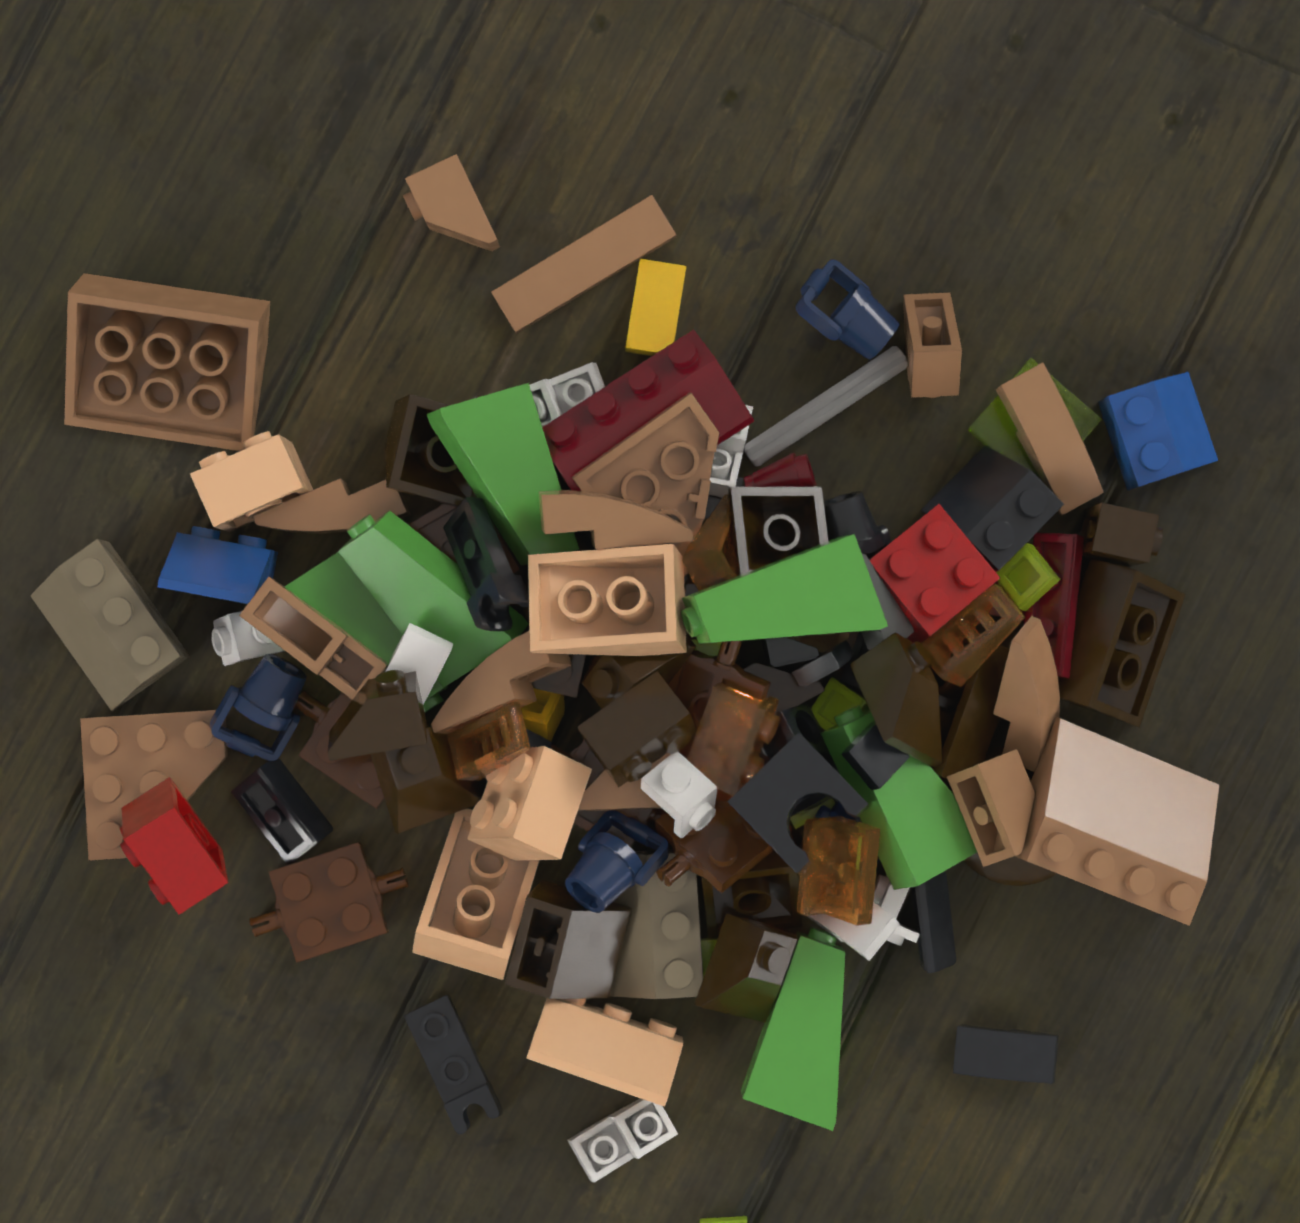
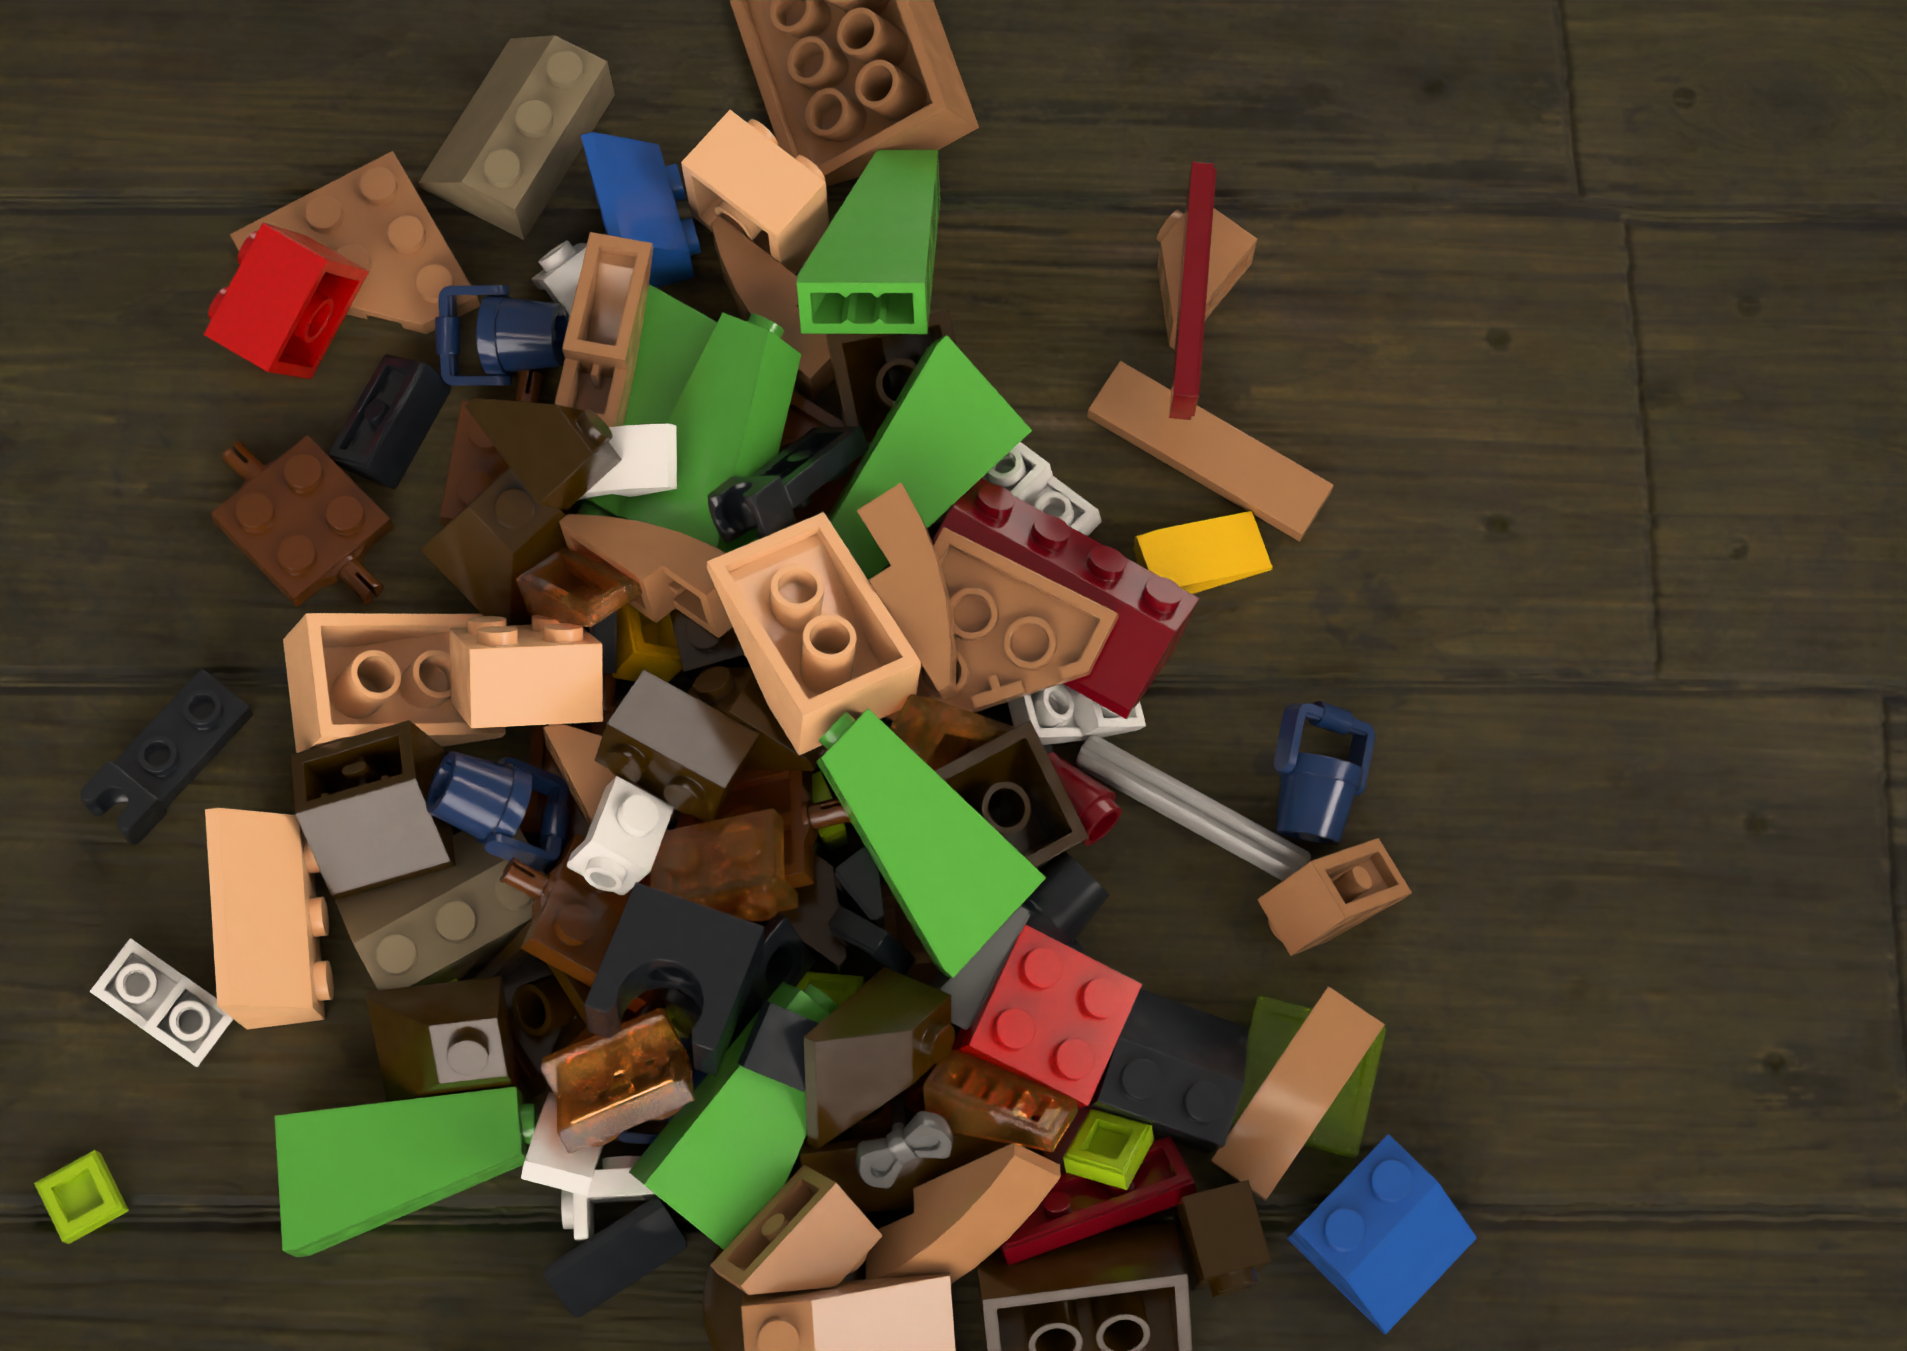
camera: 70 degrees right, 15 degrees down
none -> bright green slope [797,150,940,334]
none -> dark grey piece [855,1111,953,1189]
none -> dark red tile [1169,162,1217,420]

